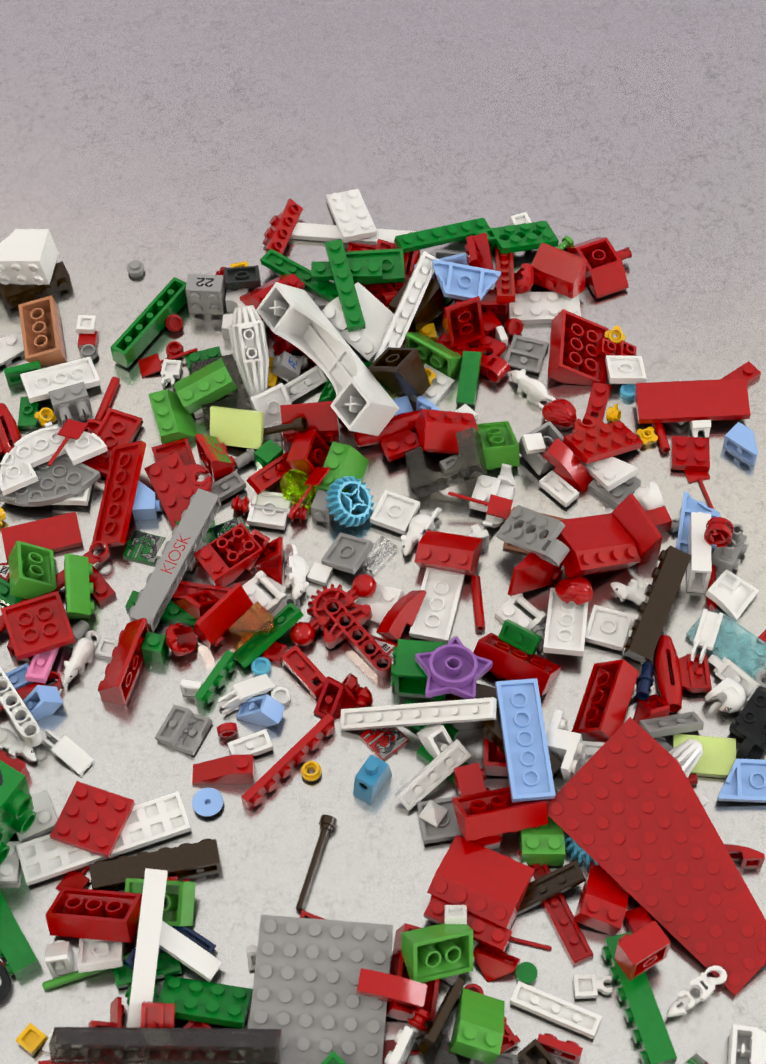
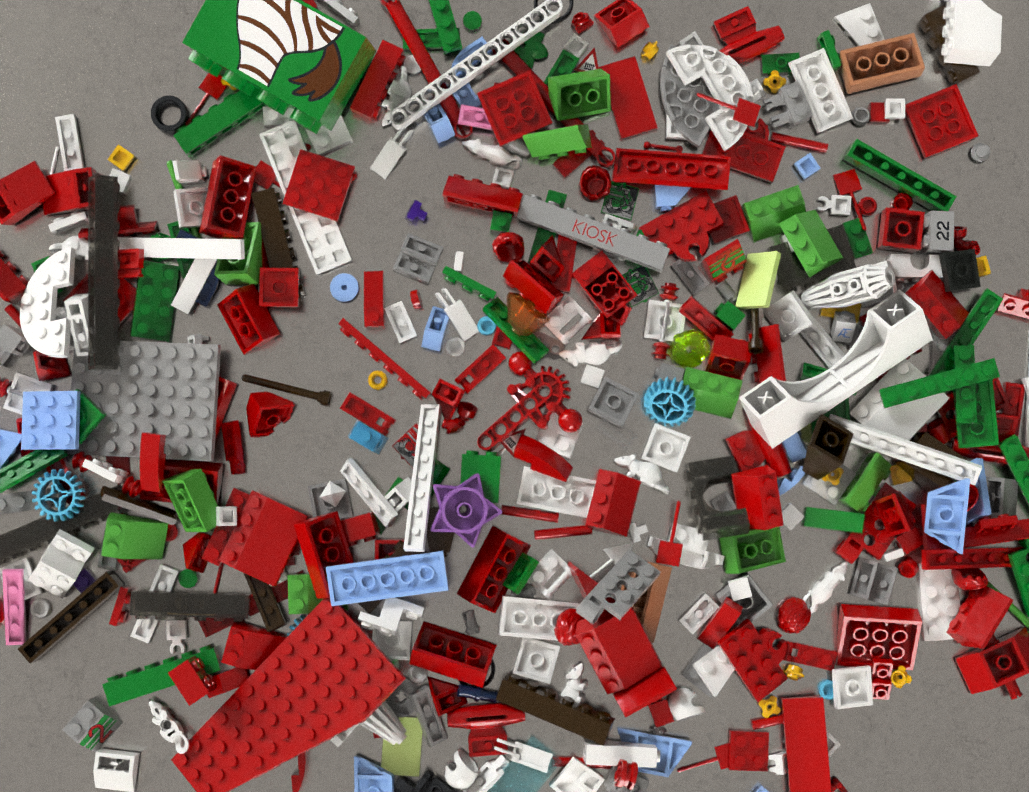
camera: 85 degrees right, 30 degrees up
red piece [288,467,330,518] -> none
none -> clear smoke brick [130,590,251,622]
none -> red slope [217,284,280,355]
none -> red hinge [221,420,245,475]
none -> red slope [246,392,294,437]
none -> red plate [259,268,299,307]
none -> red plate [340,392,396,436]
none -> dark purple tile [405,200,428,221]
none -> light grey pin [462,610,480,636]
none -> red piece [501,505,559,523]
none -> red hair [579,165,611,201]
none -> white piece [590,543,634,579]
none -> red hinge [644,141,683,153]
none -> light blue plate [793,153,821,180]
none -> red brick [877,207,925,253]
none -> red plate [905,84,979,159]

